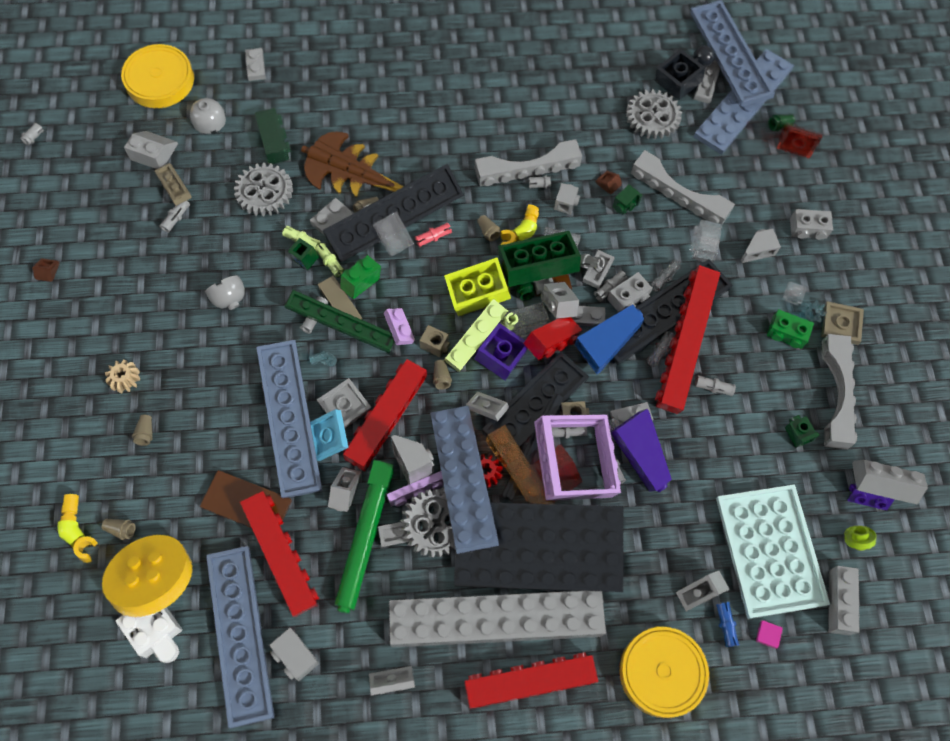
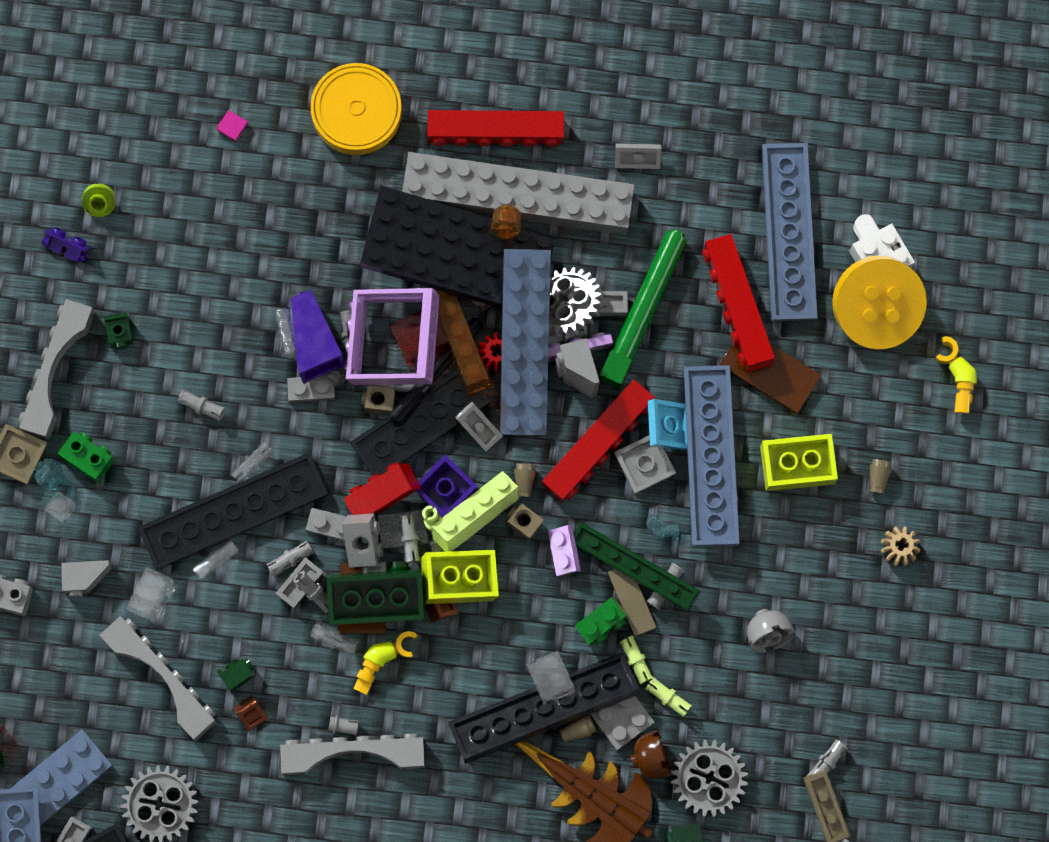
camera: 170 degrees left, 10 degrees up
copper slope [32,258,60,282] -> none
dark tan cone [102,519,135,540] -> none
light grey brick [270,628,320,681] -> none
dark green brick [288,238,319,270] -> none
light grey slope [328,467,361,512] -> none
coral pin [415,222,452,247] -> none
dark tan cone [477,215,501,241] -> none
light grey brick [554,183,580,215] -> none
blue slope [575,304,644,374] -> none
light grey brick [607,272,652,313] -> none
red brick [655,265,721,414] -> none
light grey slope [676,571,729,611] -> none
light aqua plate [716,484,830,619] -> none
blue pin [716,602,739,647] -> none
light grey brick [828,566,859,635] -> none
light grey slope [852,460,928,505] -> none
none -> clear pin [274,308,296,356]
none -> light grey pin [400,515,420,564]
none -> clear orange head [491,205,522,239]
none -> reddish brown cylinder [631,730,671,779]
none -> neon yellow brick [760,434,838,491]

